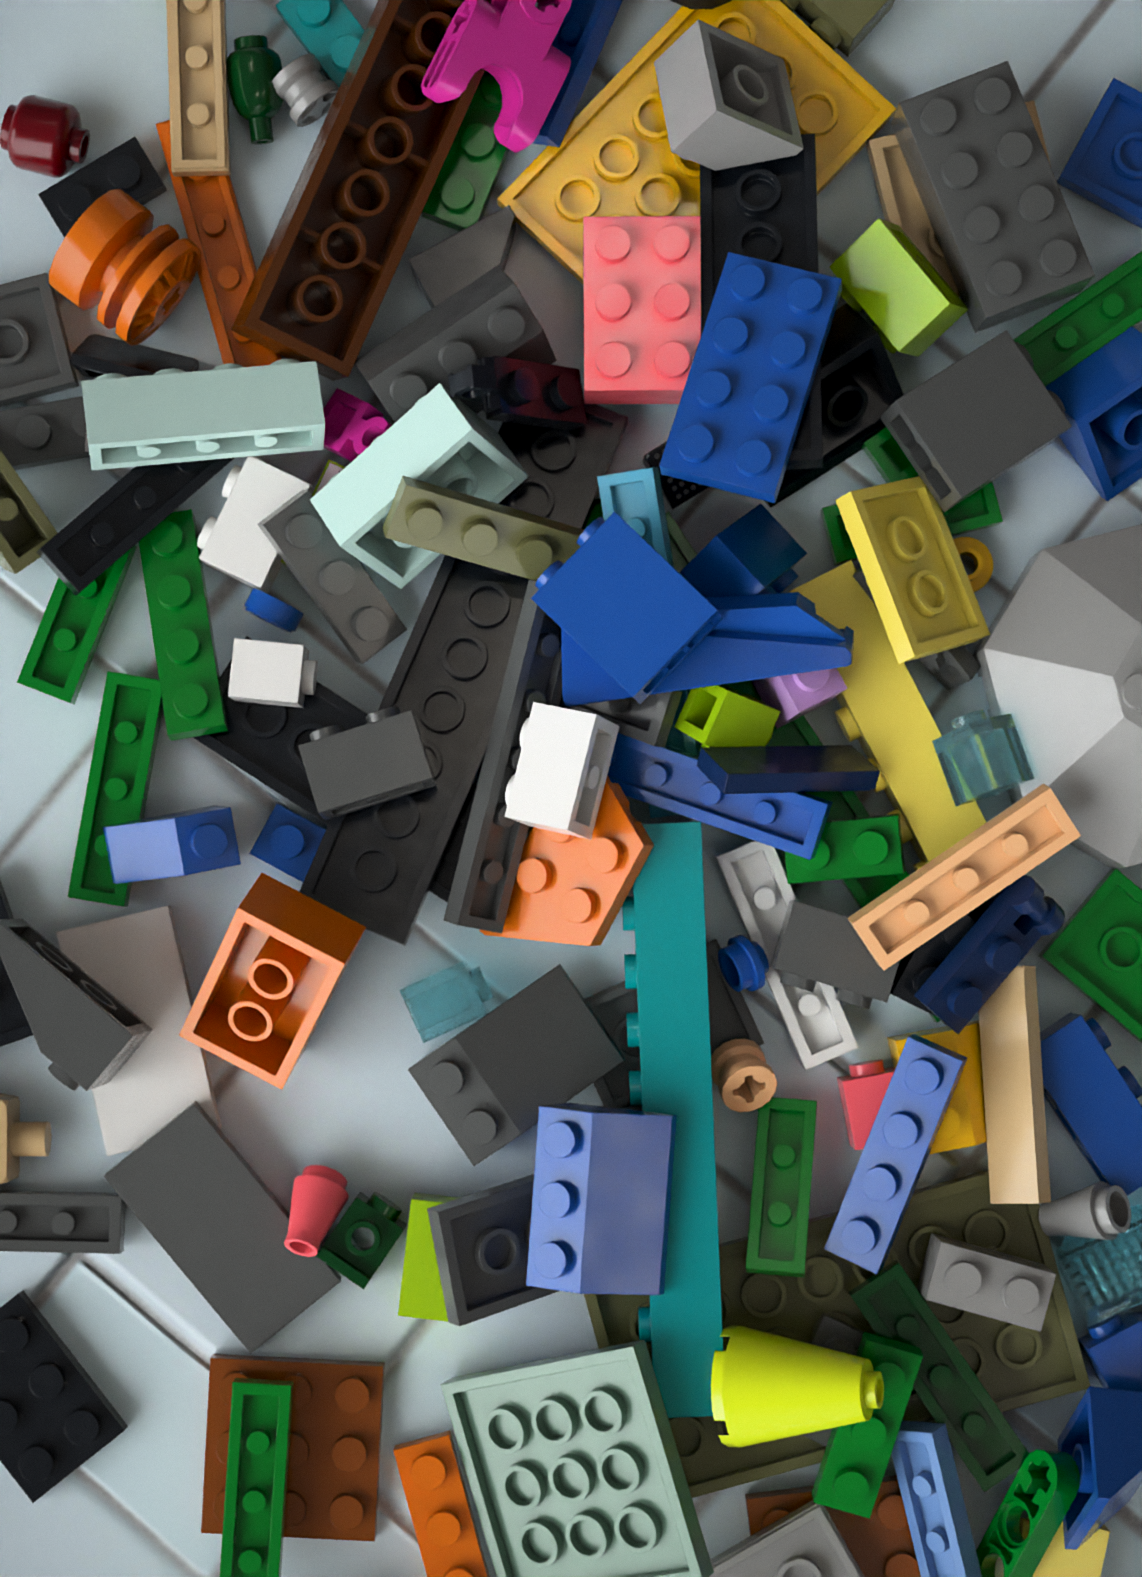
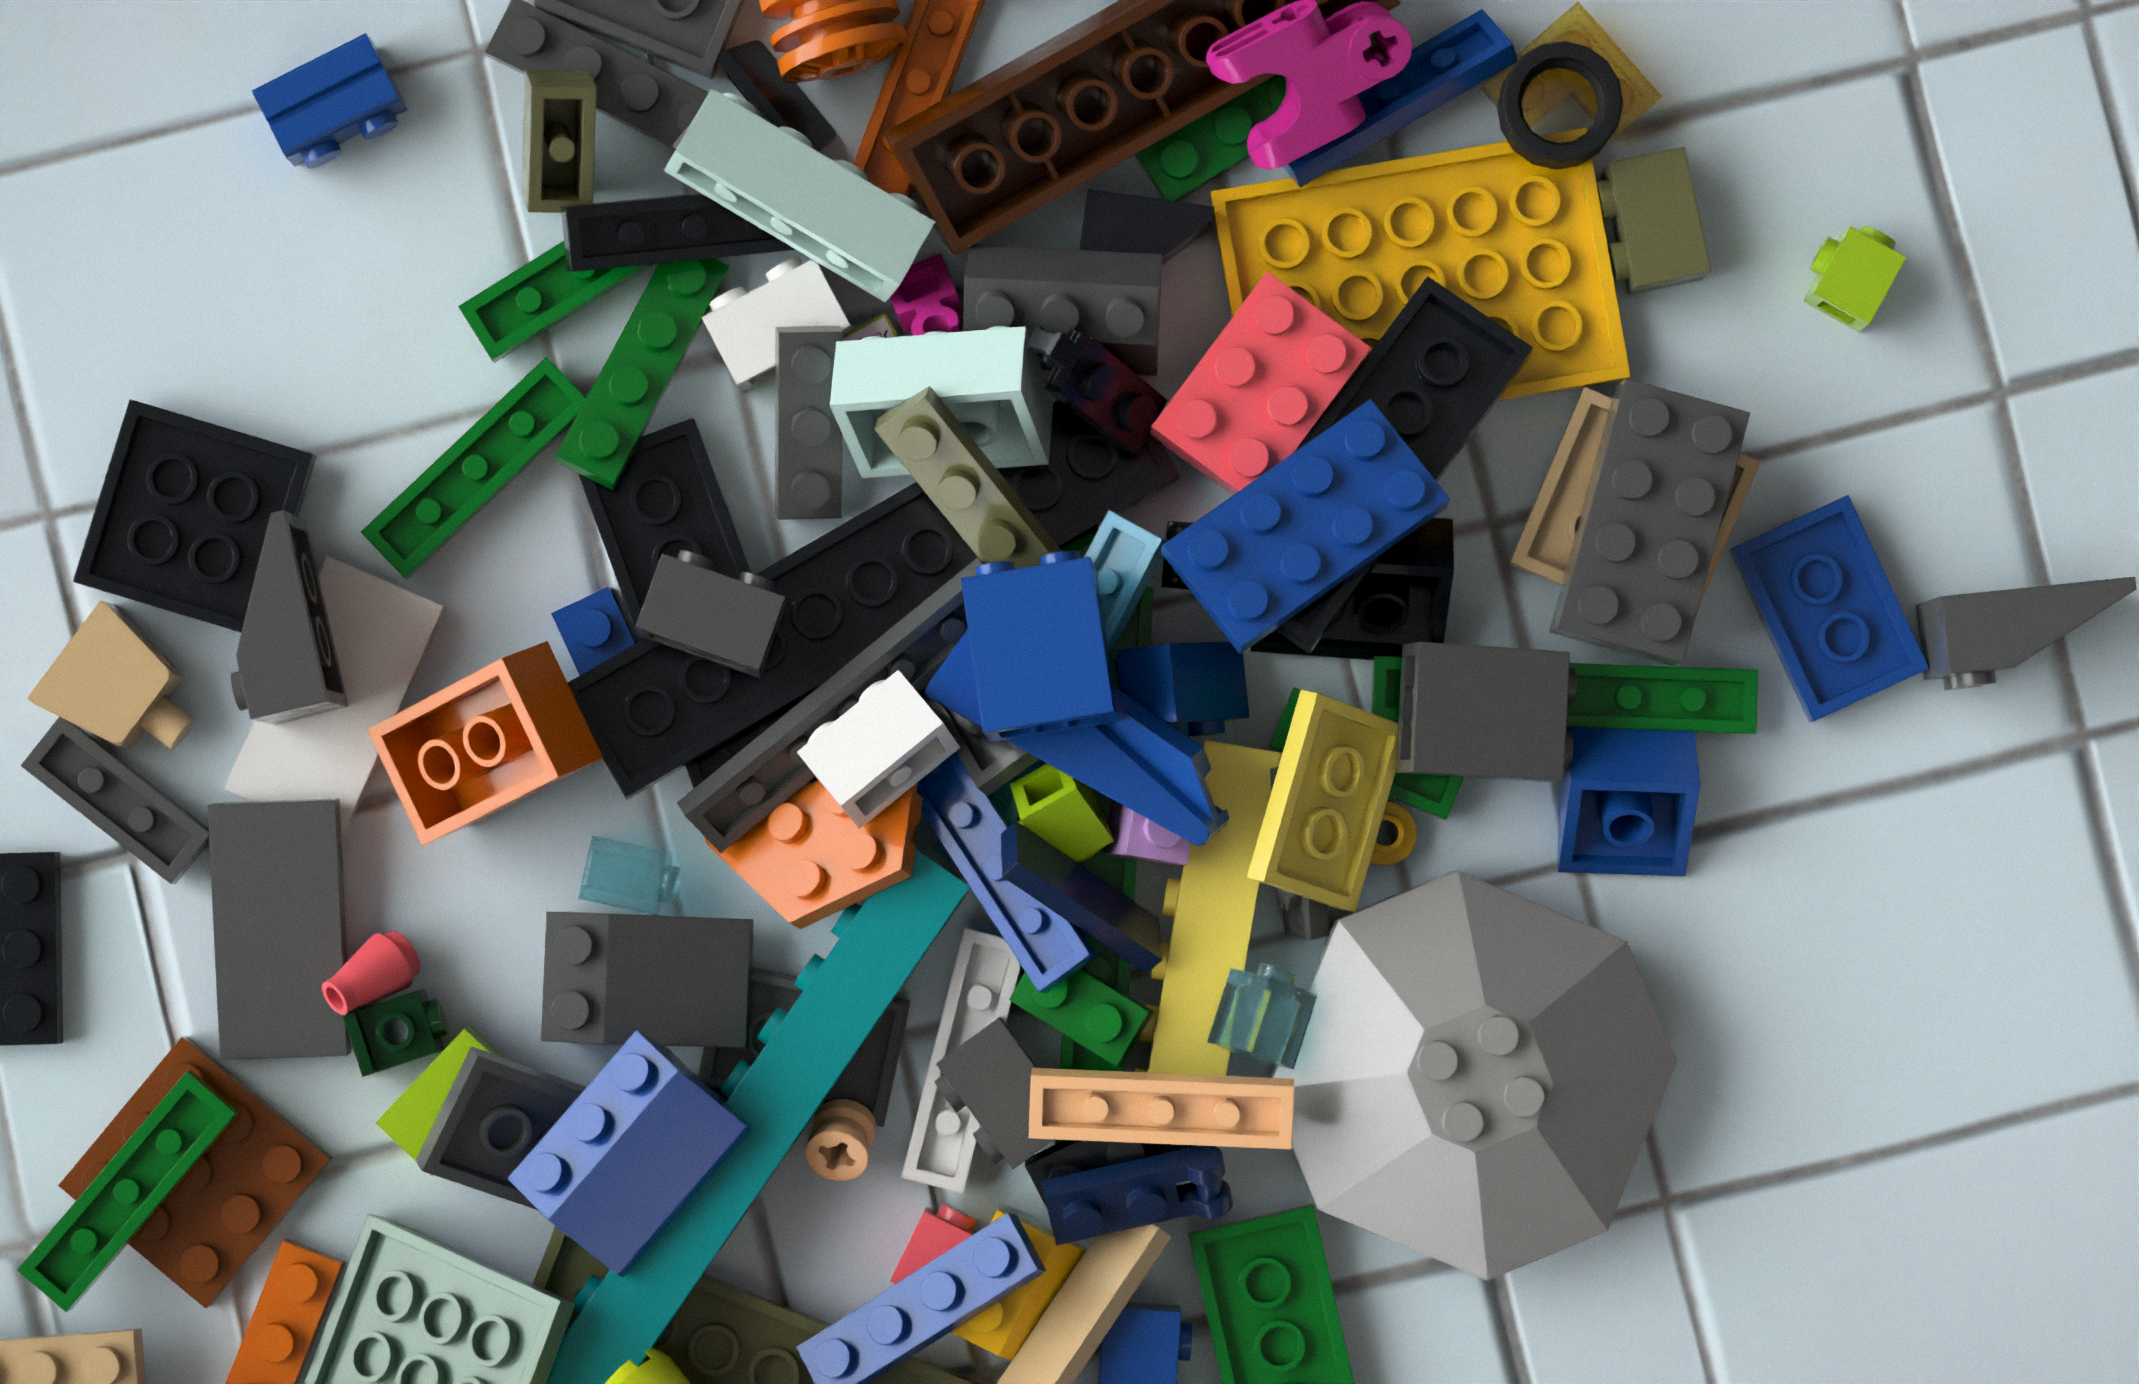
camera: 30 degrees right, 0 degrees up
blue slope [103,805,241,884] -> none
white brick [228,638,318,708] -> none
blue tile [244,588,304,633] -> none
light grey slope [654,19,804,171] -> none
blue plate [718,935,769,992] -> none
green plate [746,1097,817,1278] -> none
lime brick [829,218,969,357] -> none

